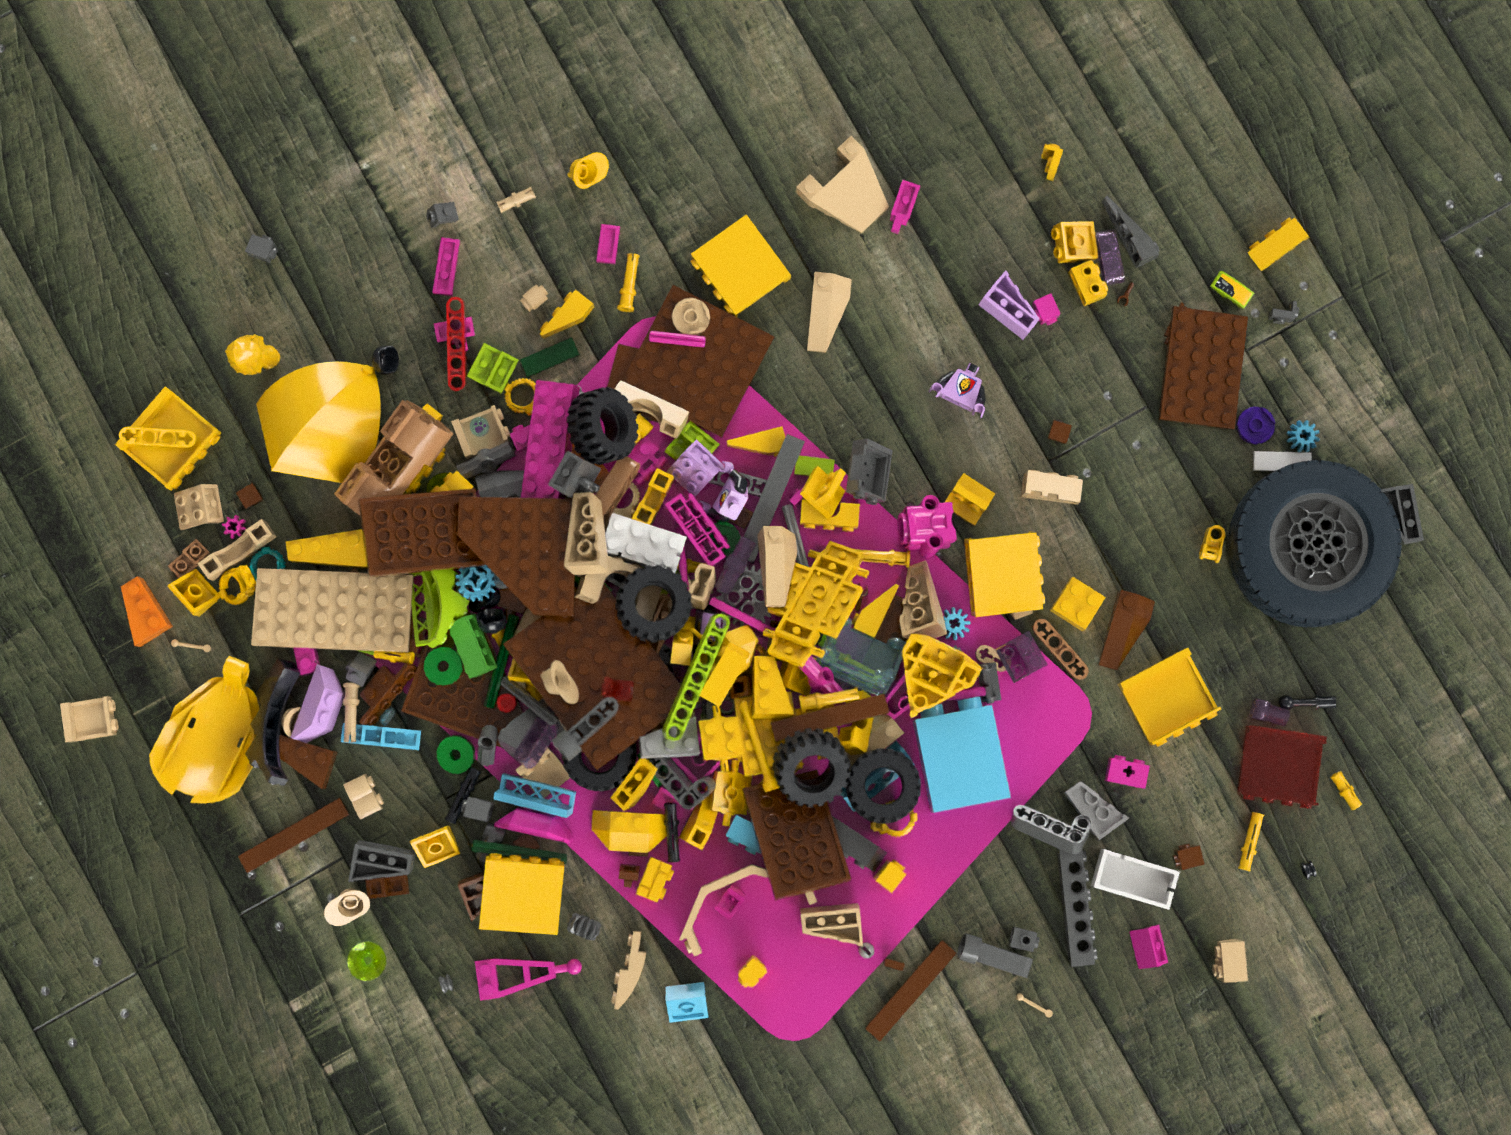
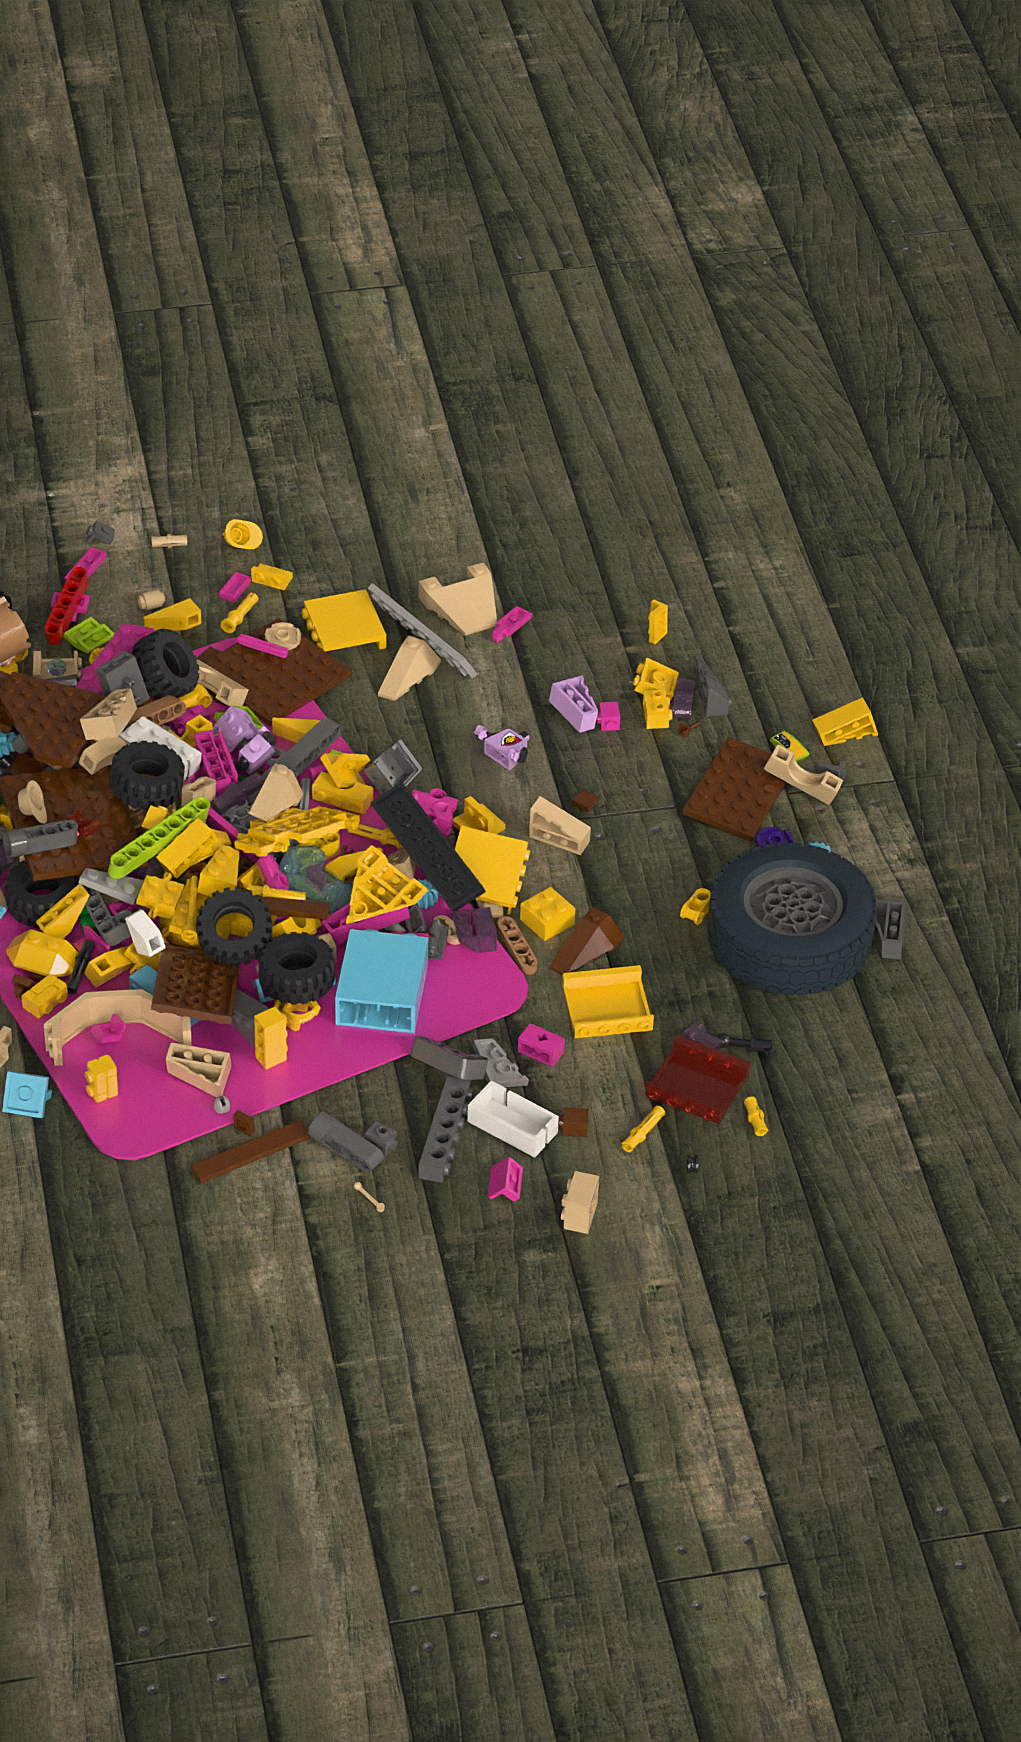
camera: 20 degrees right, 40 degrees down
none -> white slope [125,909,166,957]
none -> yellow bracket [251,563,293,590]
none -> light grey plate [368,583,477,678]
none -> black plate [370,782,486,913]
none -> tan arch [764,744,843,805]

